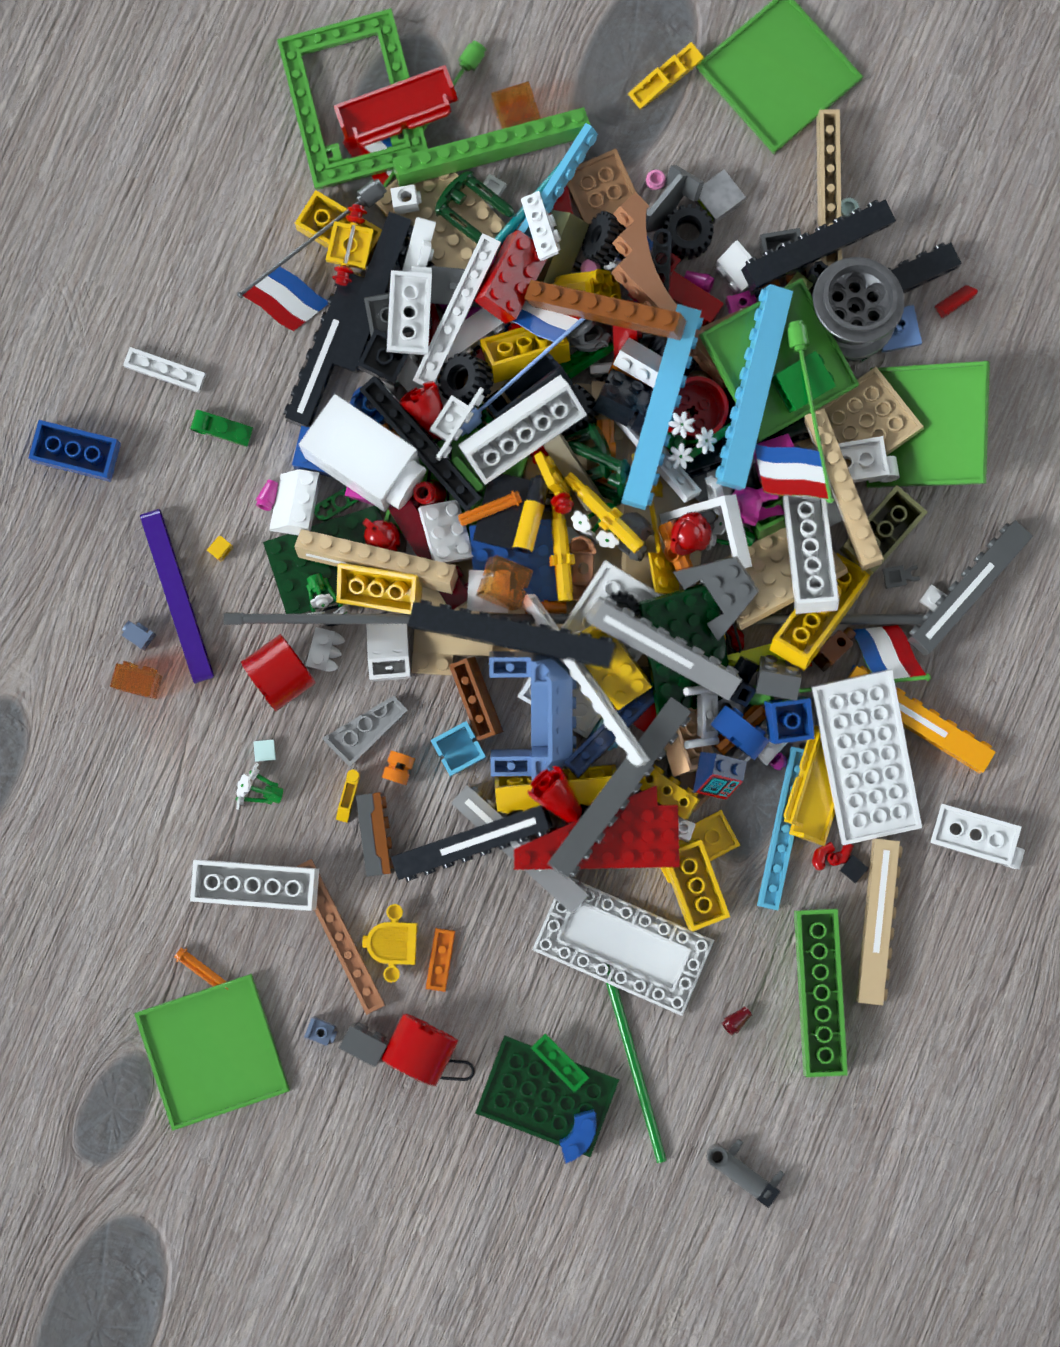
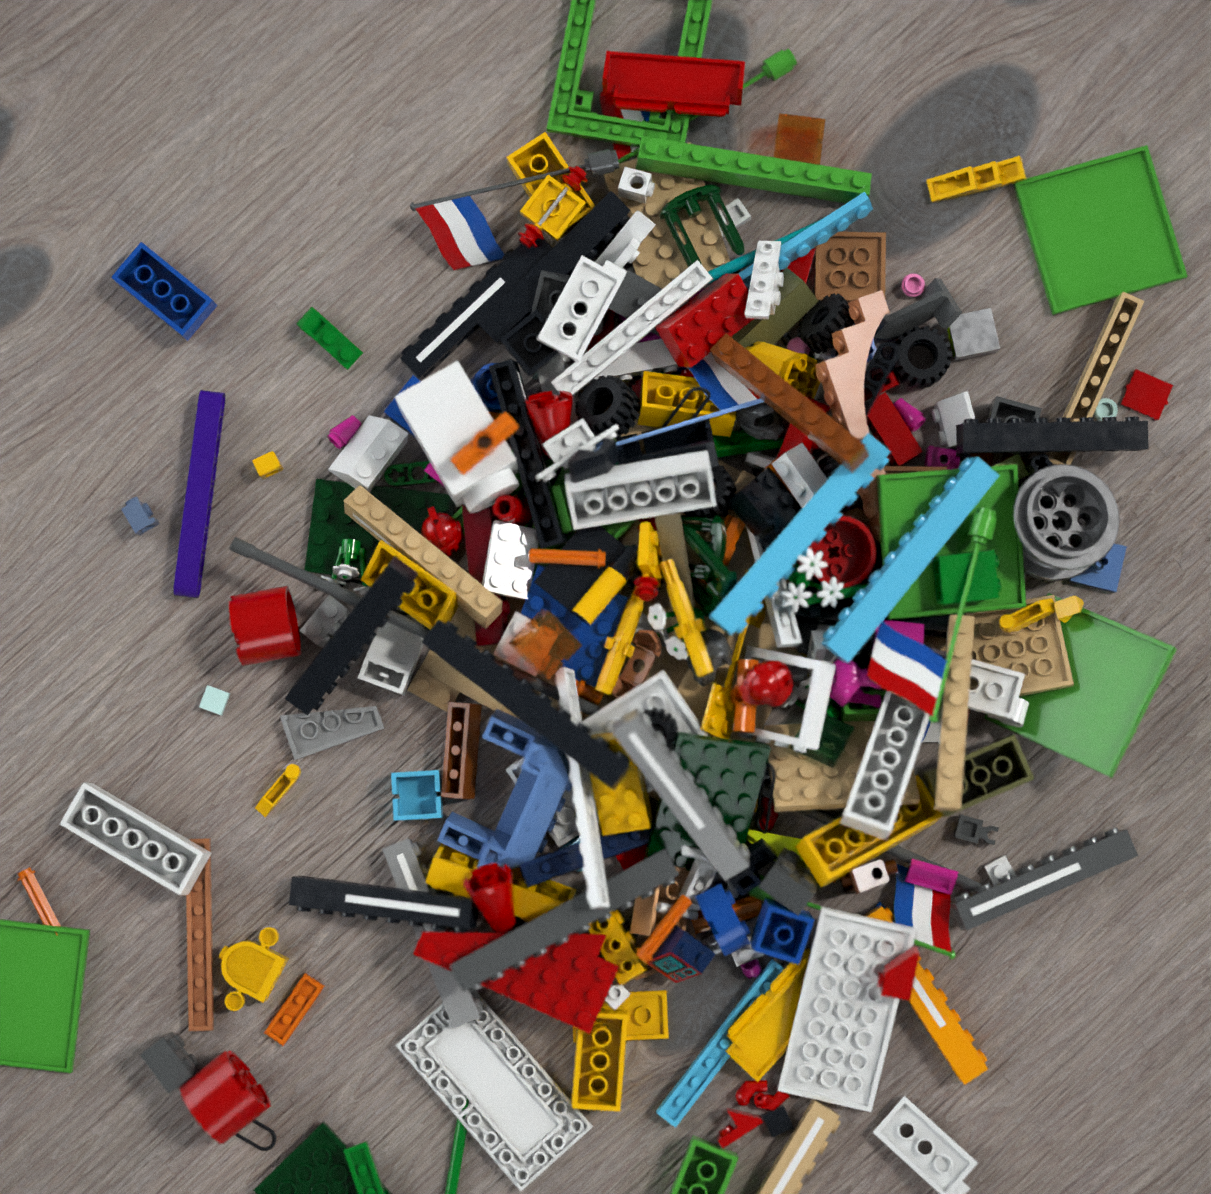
camera: 30 degrees right, 0 degrees up
clear orange piece [110,661,163,699] -> none
white plate [123,347,206,393] -> none
green plant [236,763,283,810] -> none
sand blue brick [304,1017,337,1046] -> none
piece [356,792,395,877] -> none
orange wheel [382,751,415,786] -> none
dark grey wing [673,556,759,641] -> none
black brick [888,242,962,294] -> none
red slope [934,285,978,318] -> none
none -> black brick [285,556,418,716]
none -> orange piece [450,412,519,476]
none -> black slope [568,439,619,483]
none -> orange axle [635,894,692,963]
none -> black piece [661,387,711,428]
none -> red slope [717,1108,763,1149]
none -> clear green slope [790,714,855,768]
none -> red slope [877,947,920,1001]
none -> dark pink tile [905,859,958,895]
none -> yellow piece [999,598,1056,632]
none -> yellow slope [1054,595,1084,623]
none -> red piece [1120,369,1173,421]

